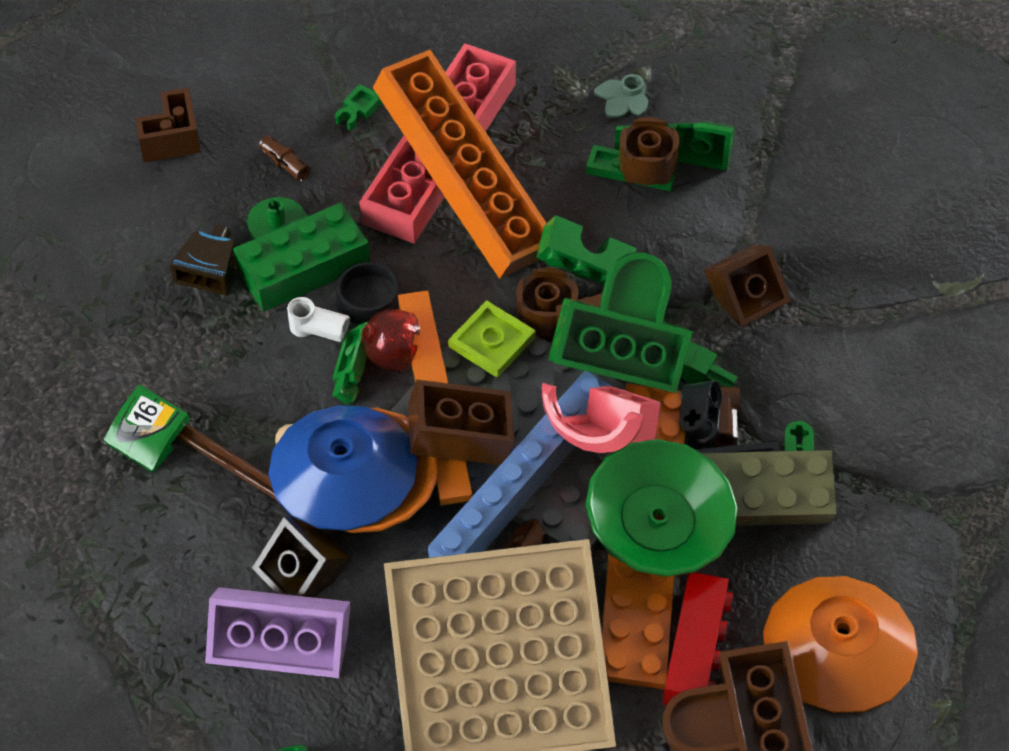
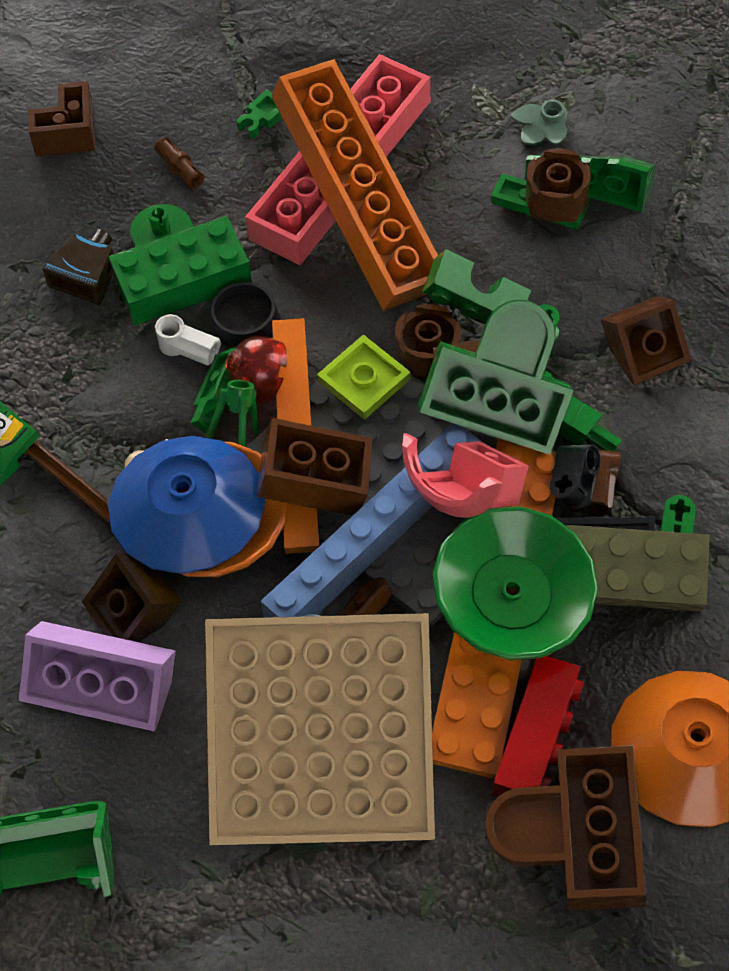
camera: 10 degrees right, 5 degrees up
none -> green plant [205,380,259,447]

